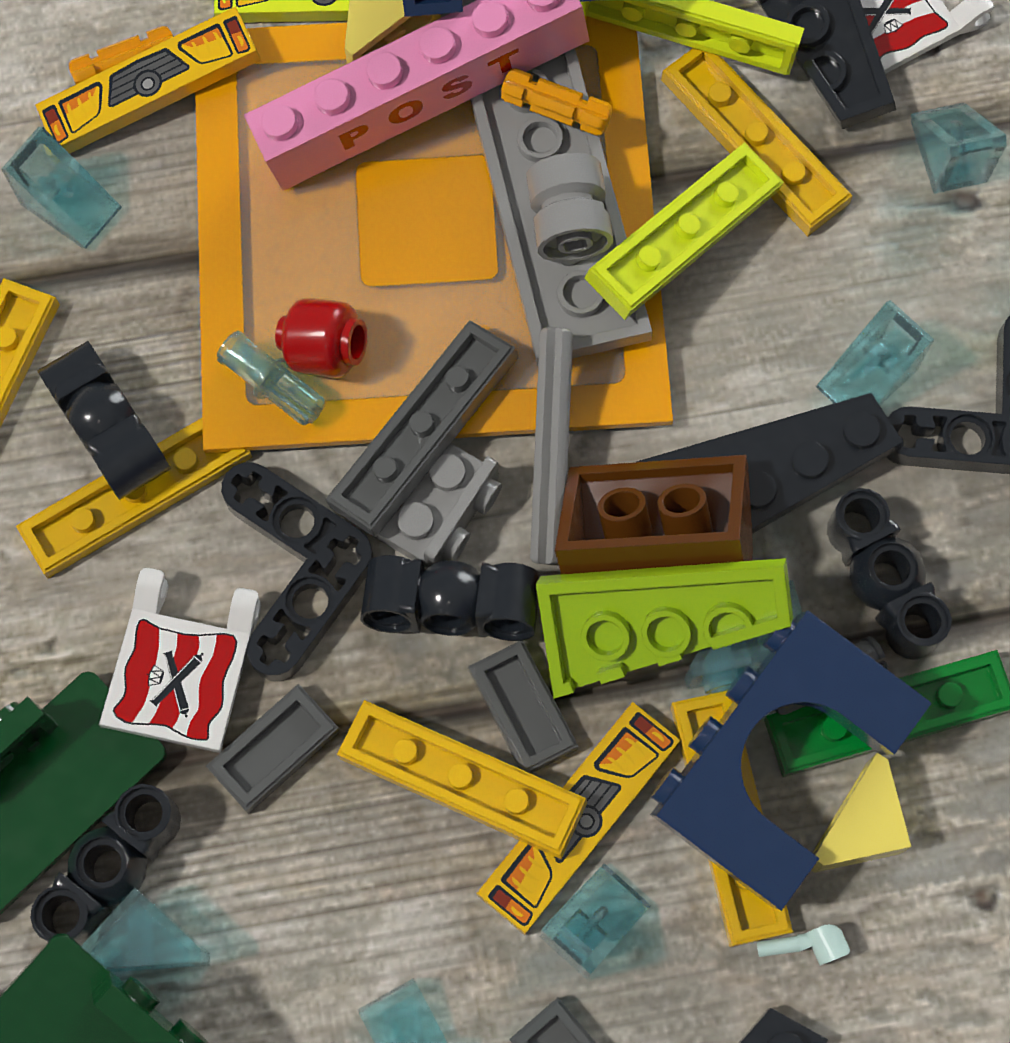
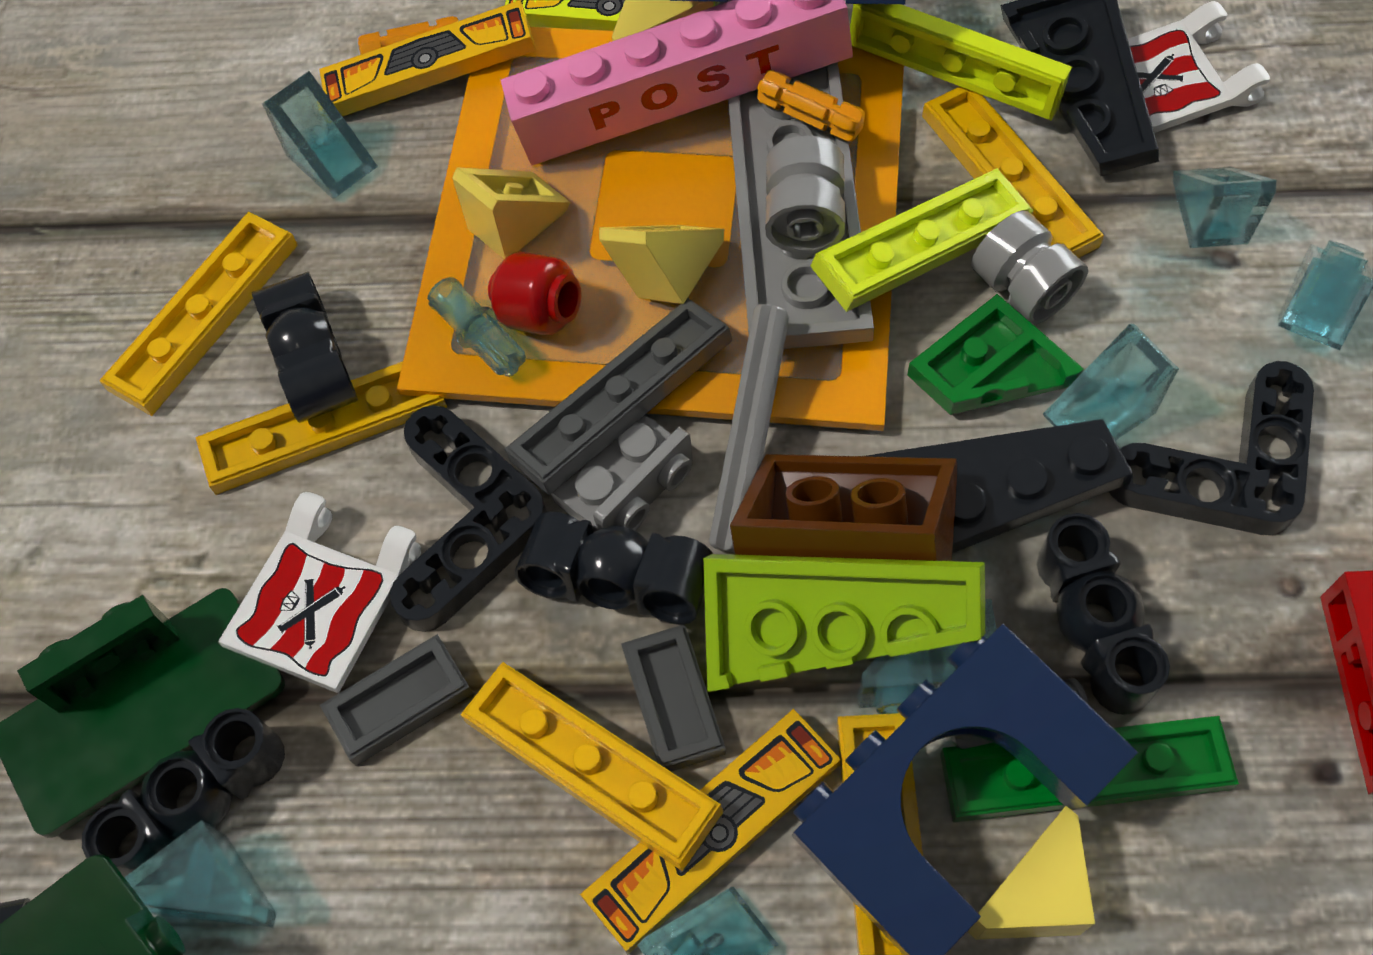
camera: 15 degrees right, 10 degrees down
none -> light yellow slope [452,167,571,259]
none -> light yellow slope [599,225,724,304]
none -> green wing [907,294,1084,415]
none -> light grey wheel [971,210,1088,325]

